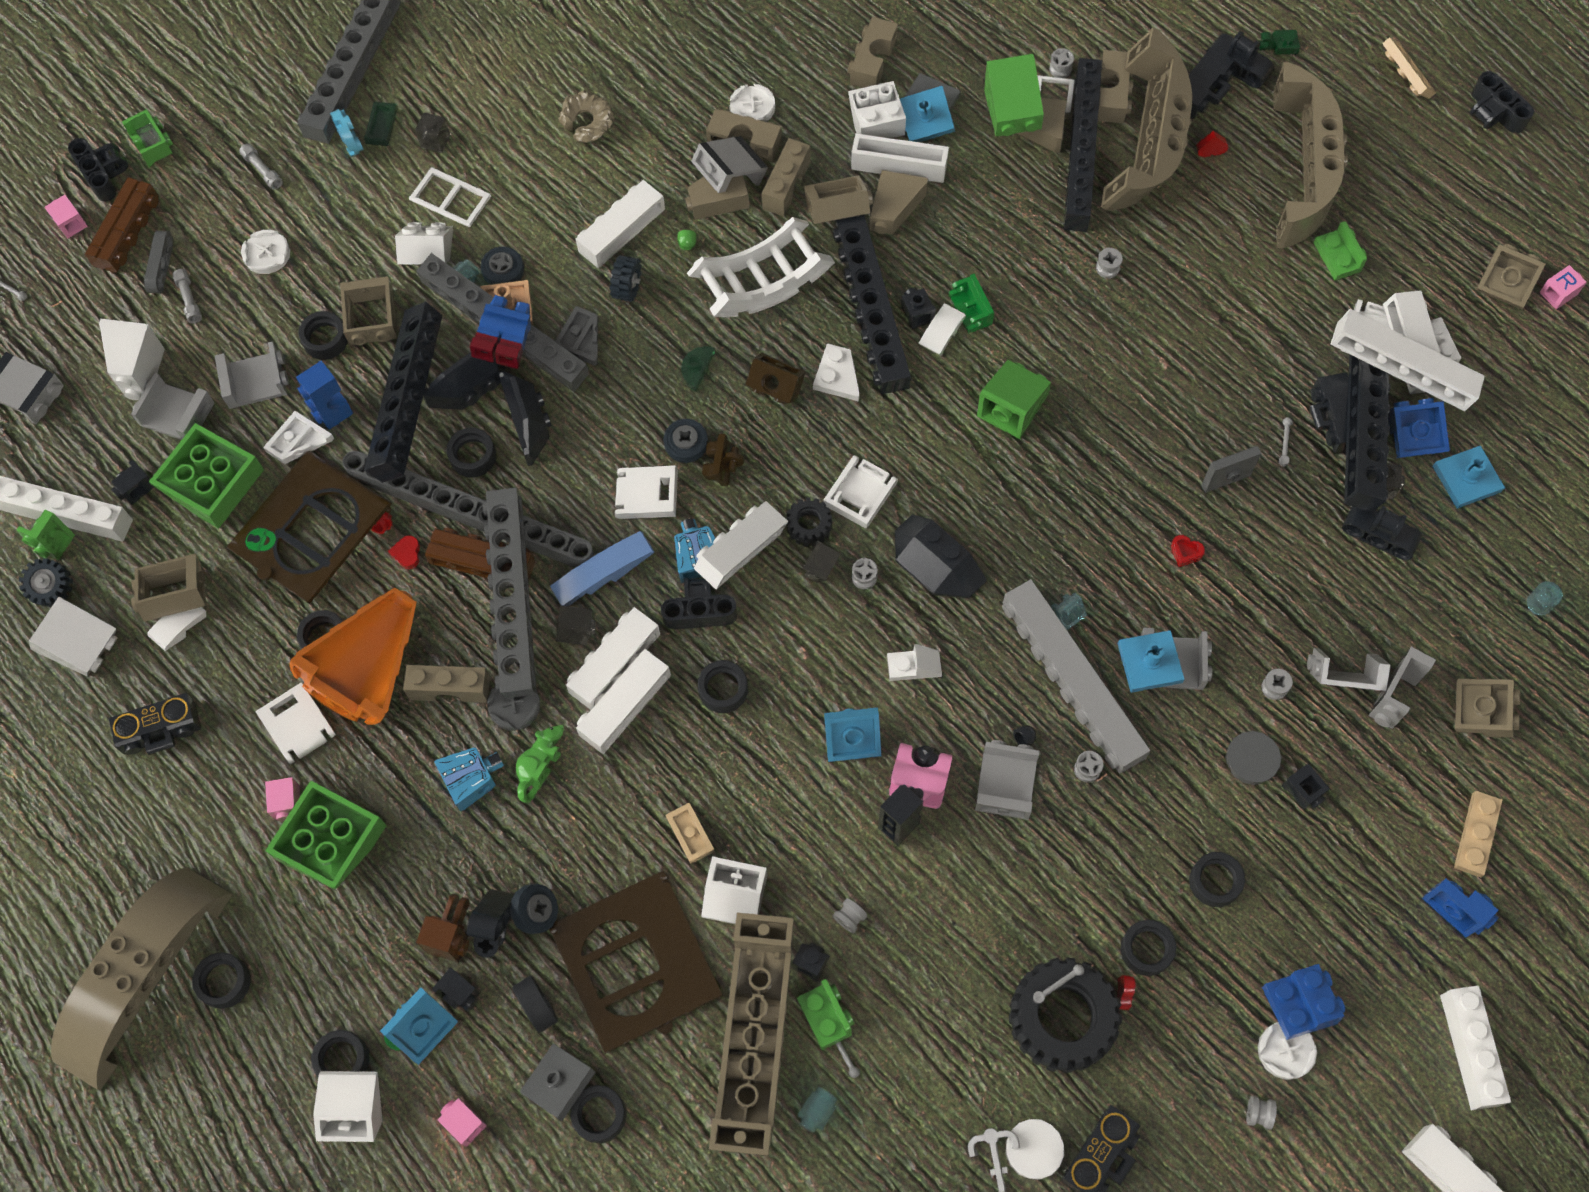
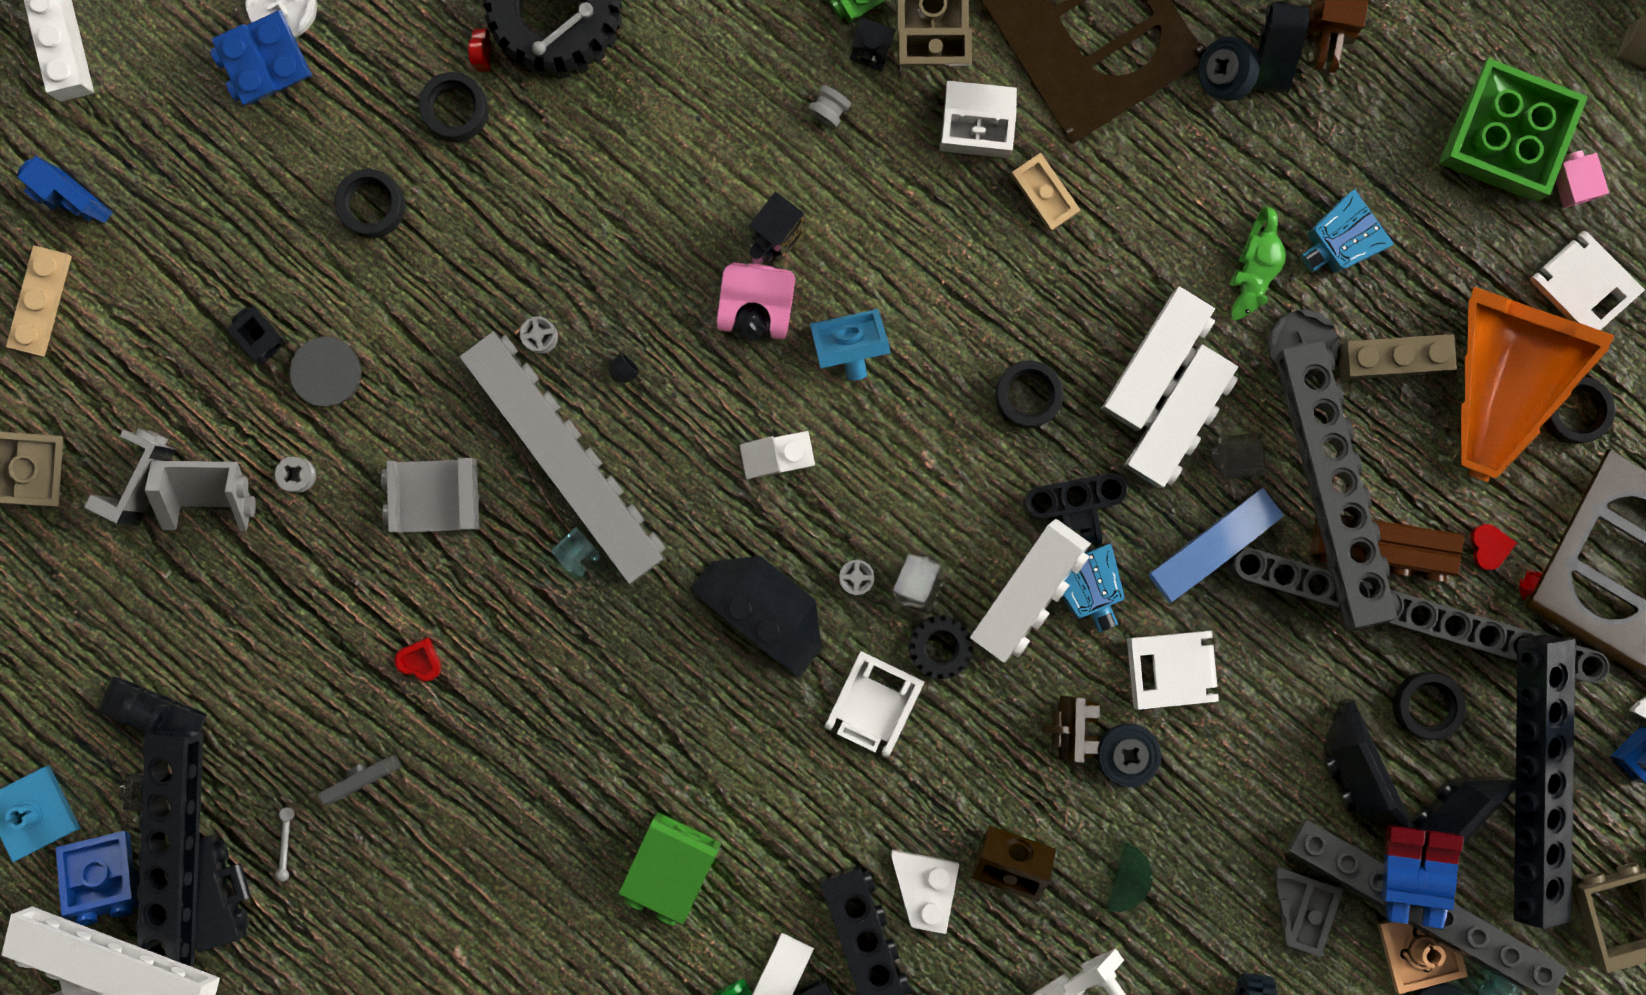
camera: 170 degrees right, 20 degrees up
light grey panel [975,740,1040,820] -> none
dark azure tile [1117,630,1185,693] -> none

